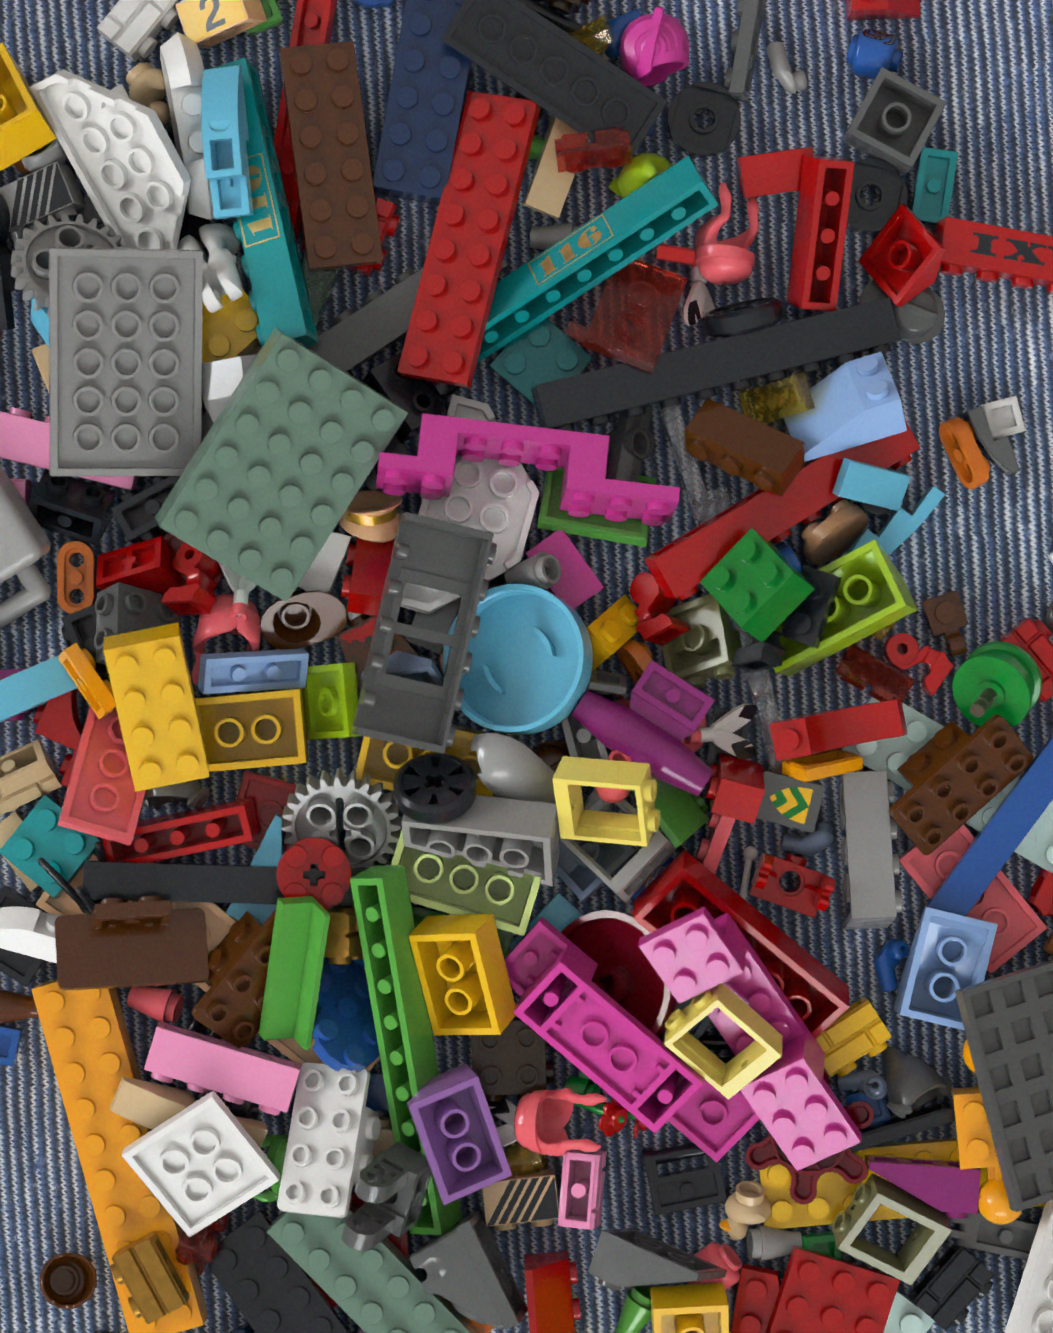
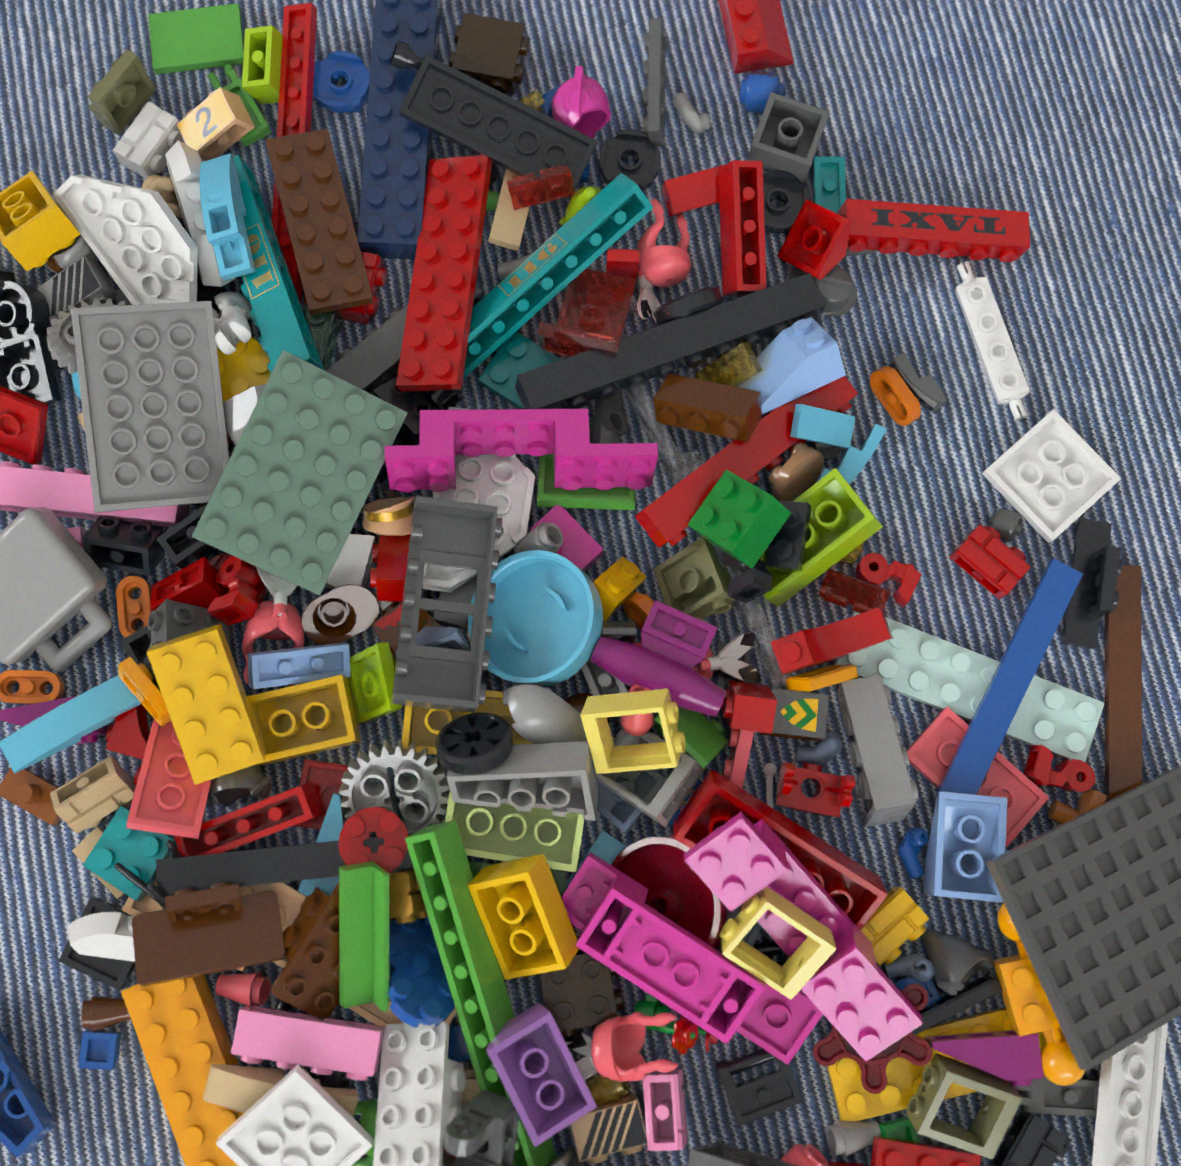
camera: 10 degrees left, 10 degrees down
red leg [630,572,691,646] -> none
tan animal [719,1181,772,1241] -> none
reddish brown bracket [889,714,1033,855] -> none
reddish brown plate [920,590,969,658] -> none
green wheel [952,641,1042,728] -> none
white tile [979,396,1025,439] -> none

